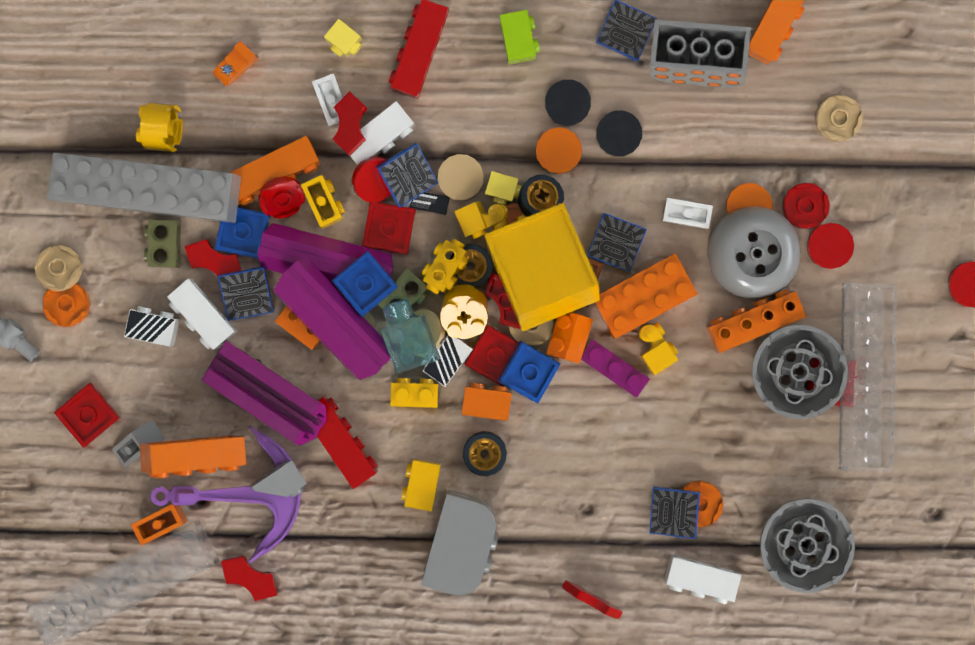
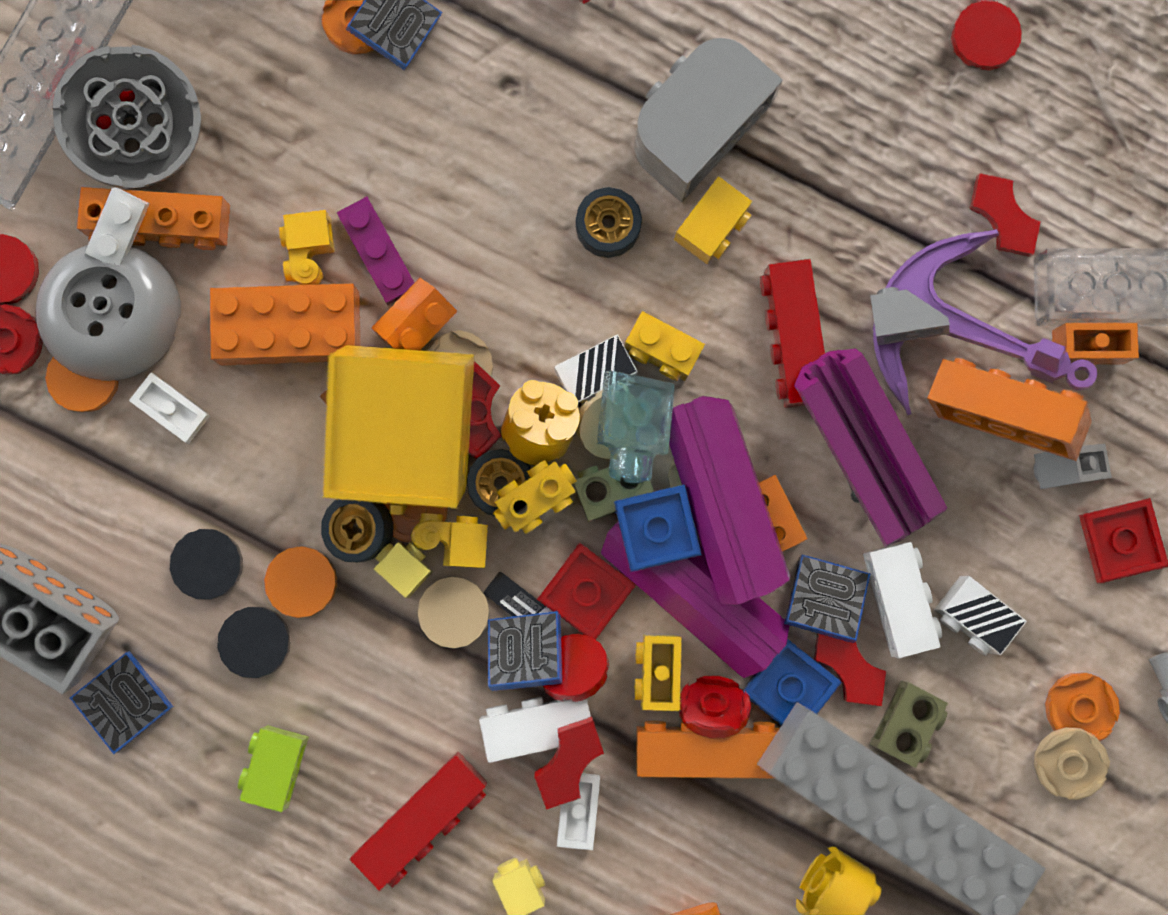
camera: 165 degrees left, 5 degrees down
orange brick [462,382,512,421] -> none
red tile [464,325,518,387] -> none
blue tile [497,341,561,404] -> none
tile [587,212,647,273] -> none
none -> white plate [85,187,150,265]

